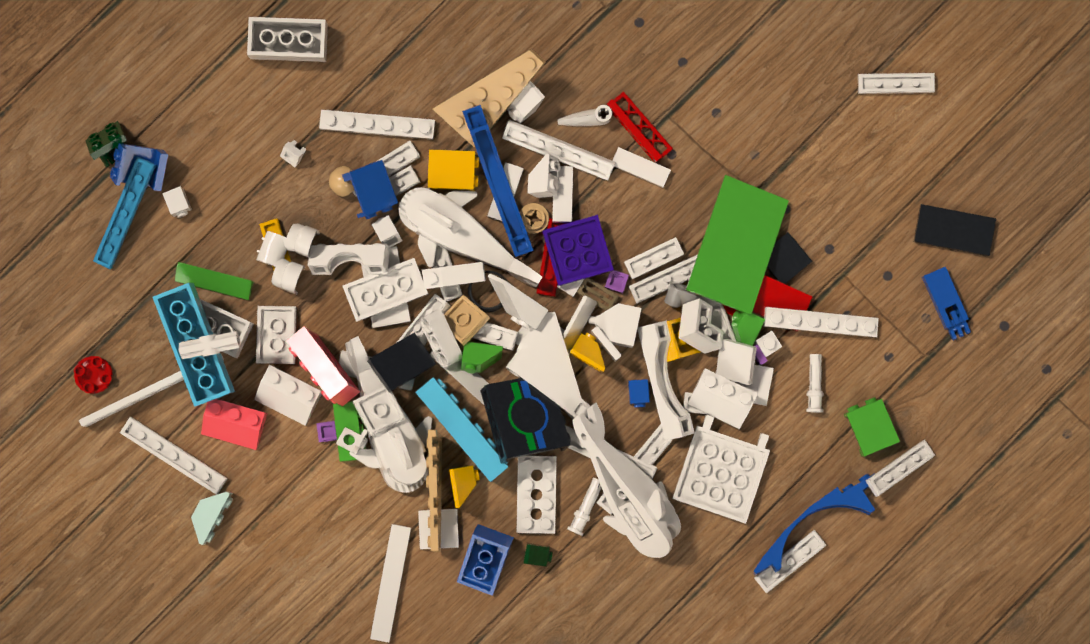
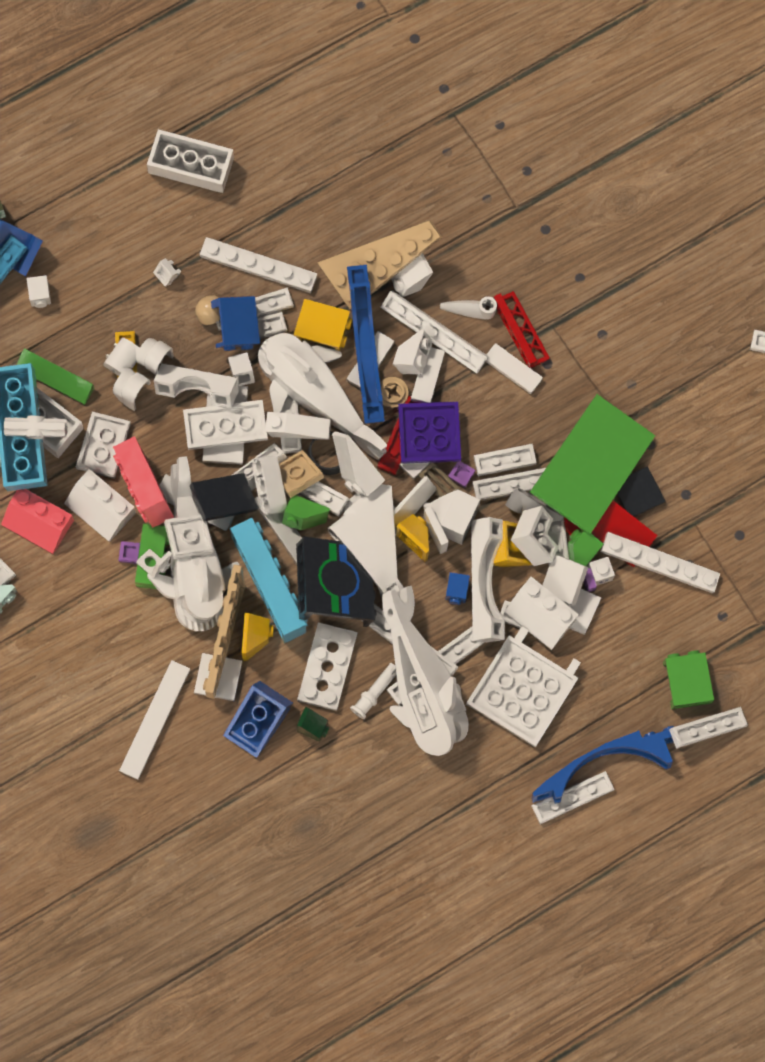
camera: 10 degrees right, 10 degrees down
white pin [806,354,824,413] -> none

